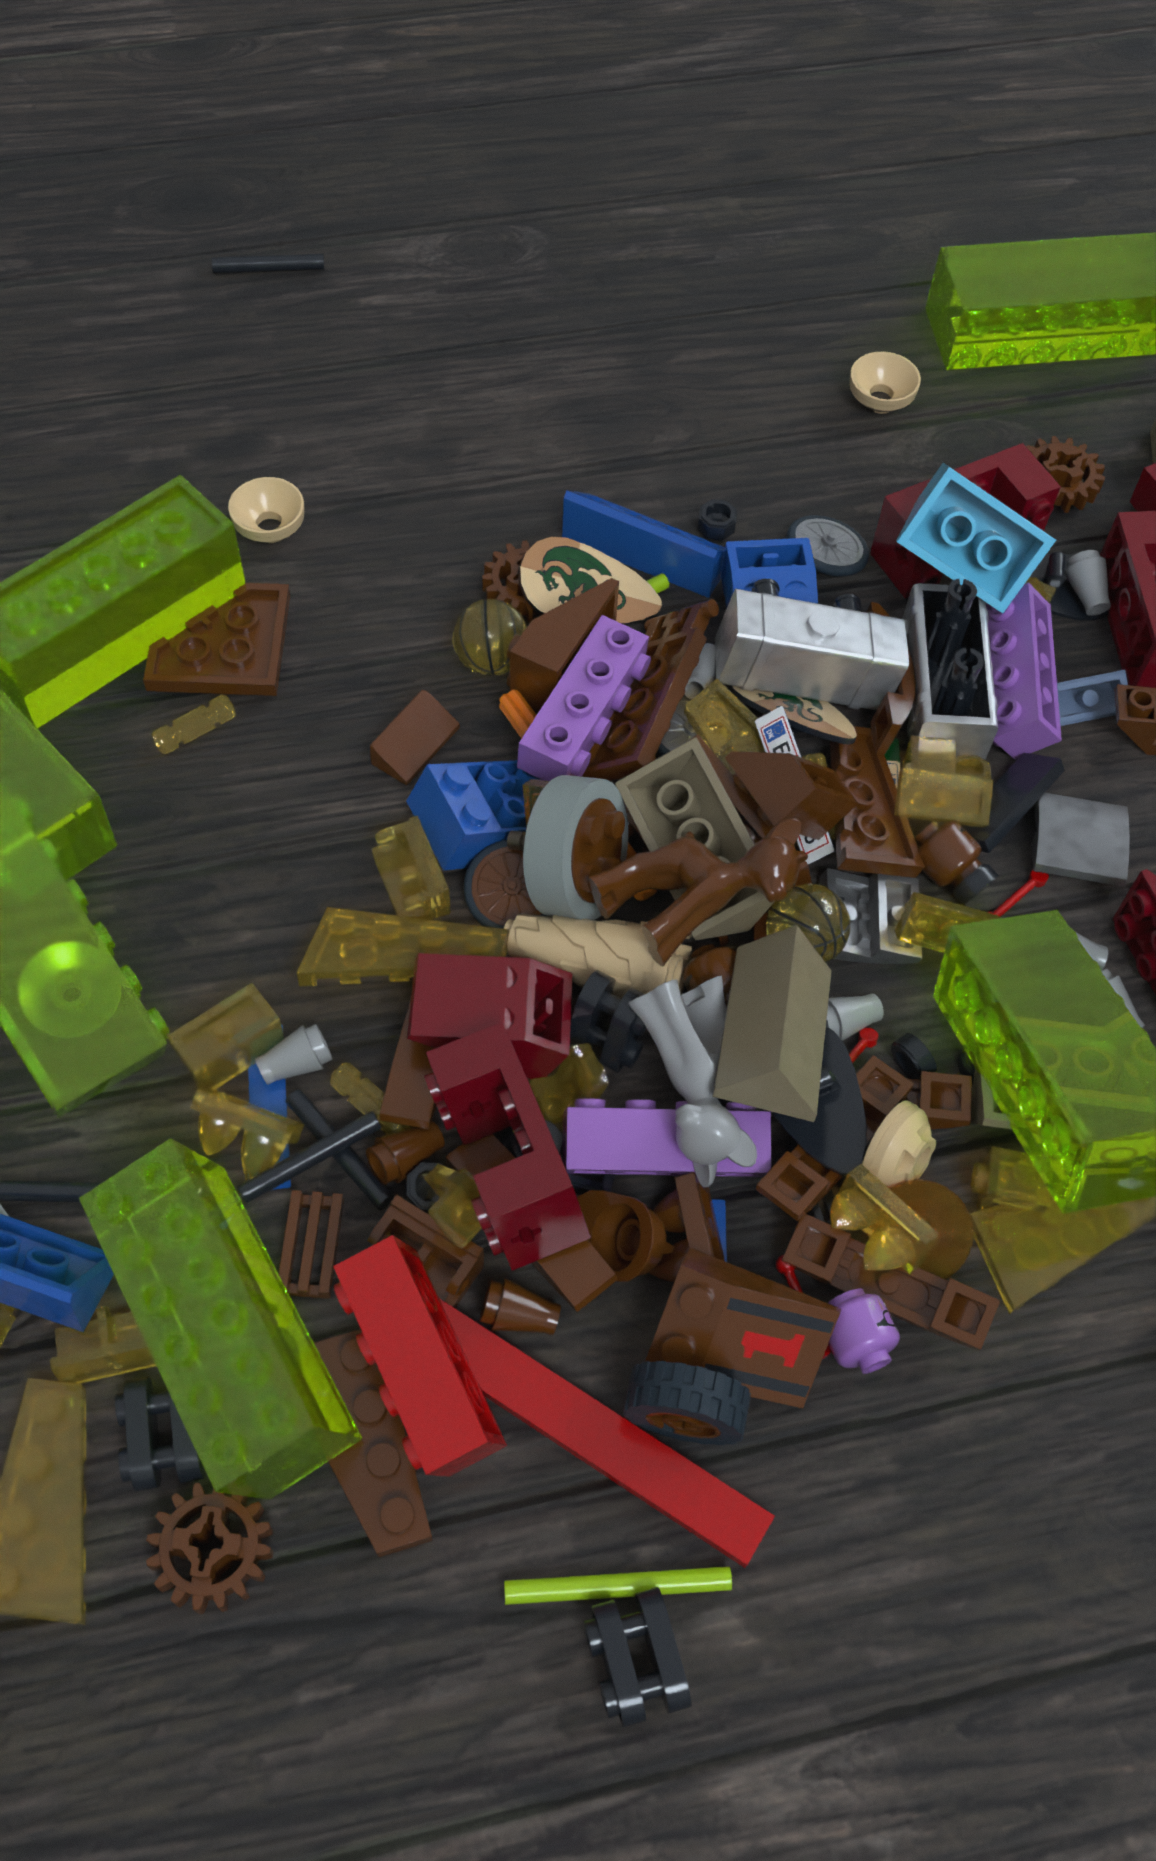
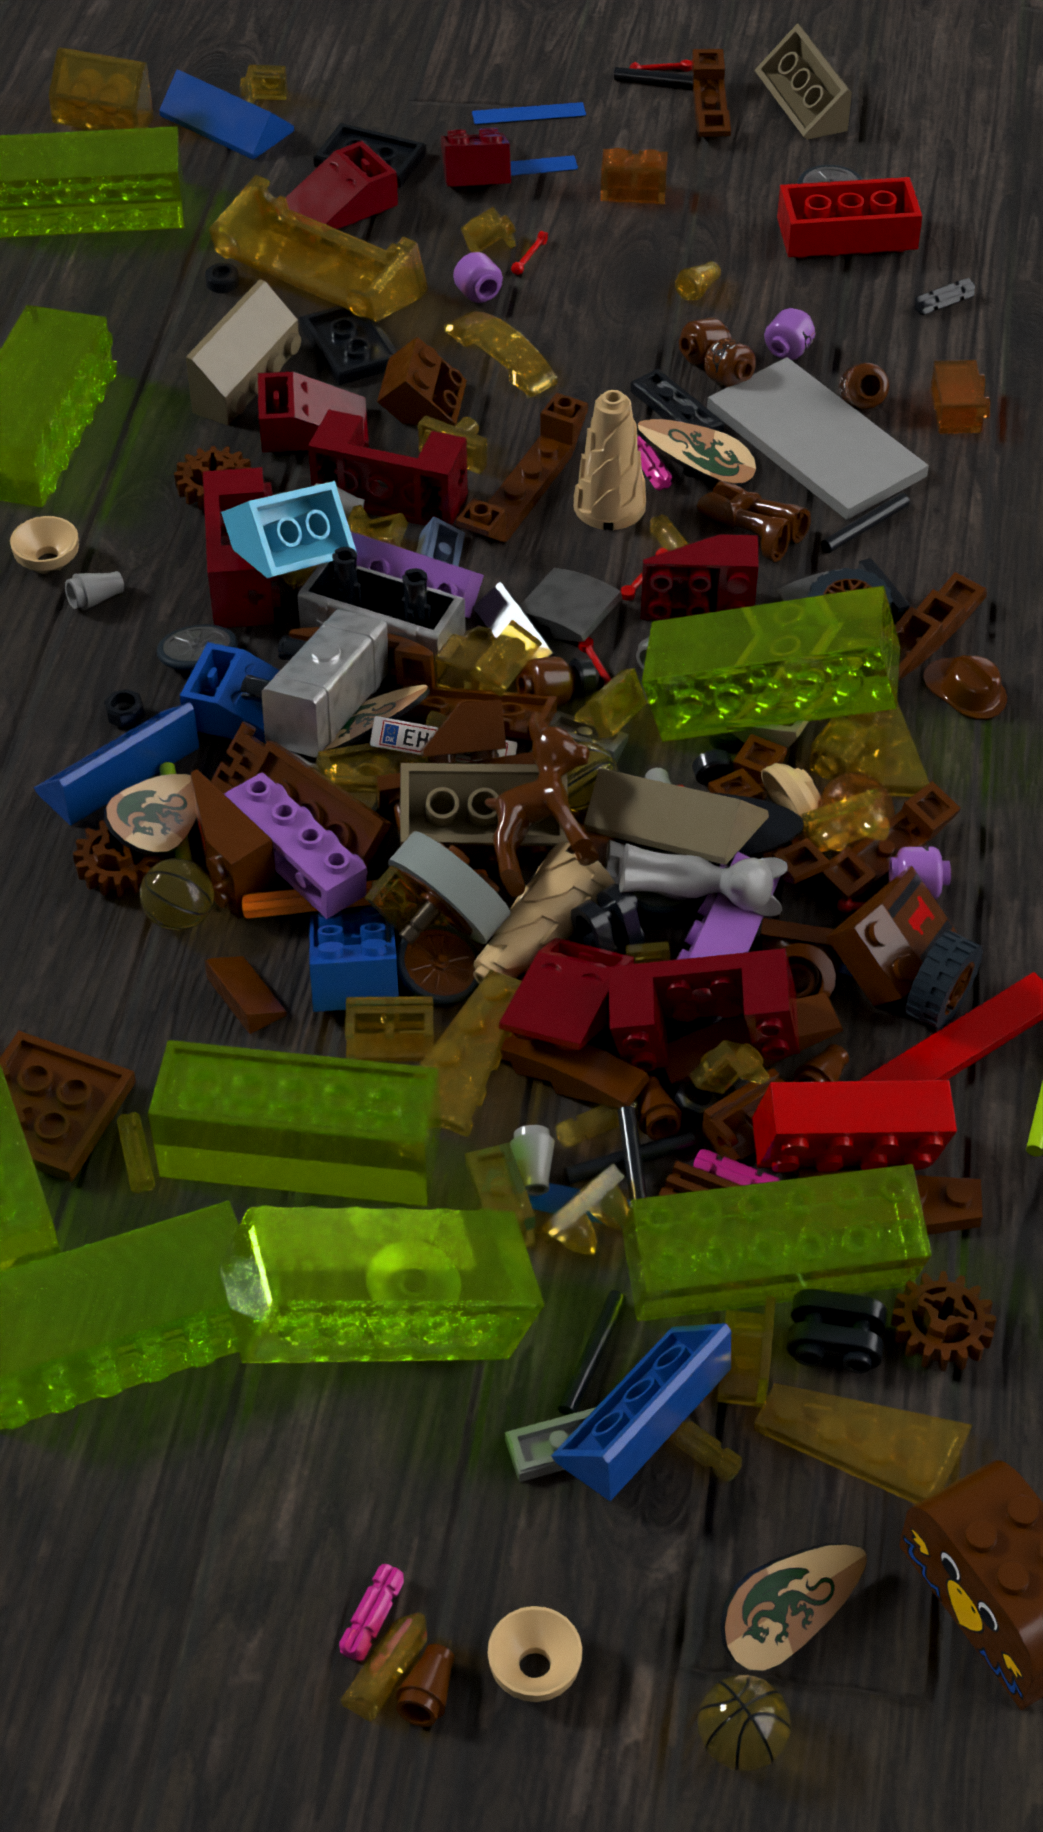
camera: 65 degrees left, 10 degrees down
none -> light grey cone [65,571,124,610]
none -> clear neon green brick [148,1040,441,1206]
none -> clear yellow bracket [347,505,409,547]
none -> dark pink axle [693,1149,781,1203]

